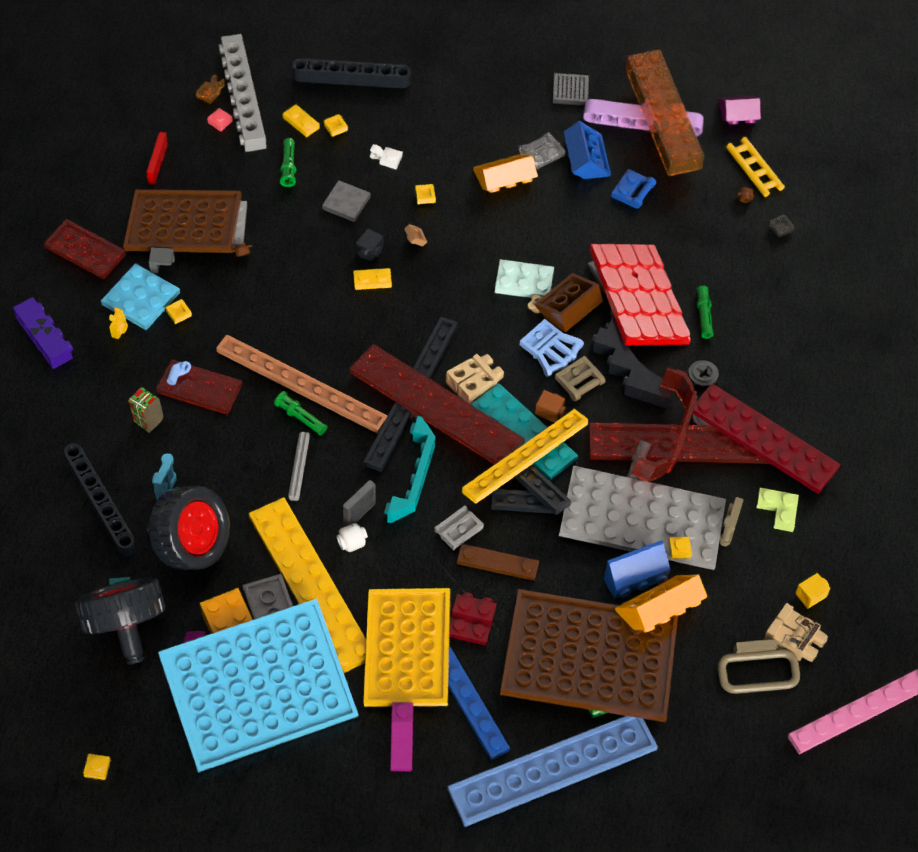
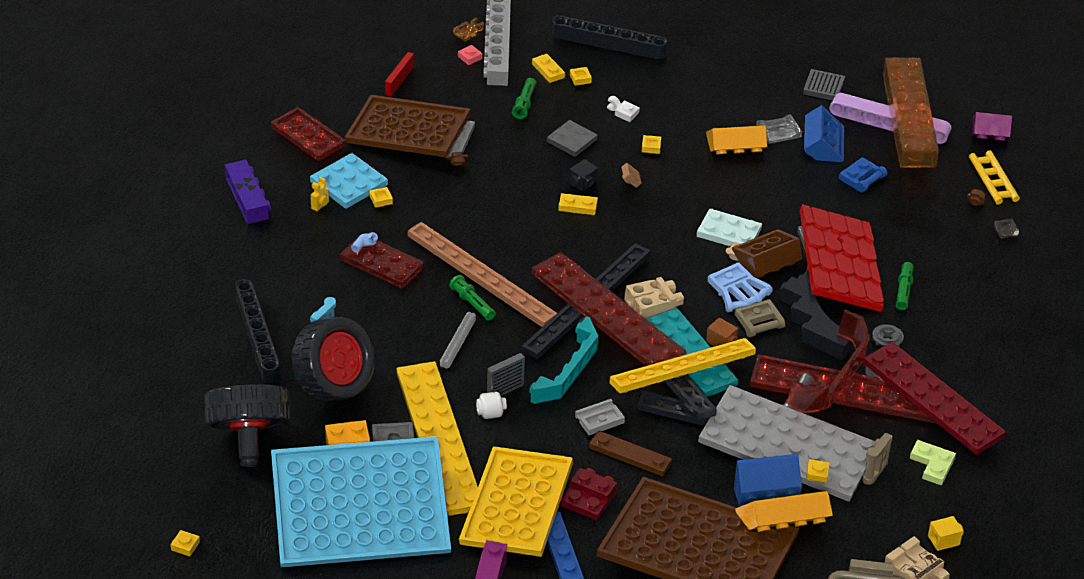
camera: 15 degrees right, 15 degrees down
piece [128,387,163,433] -> none
dark grey panel [149,247,175,273] -> none

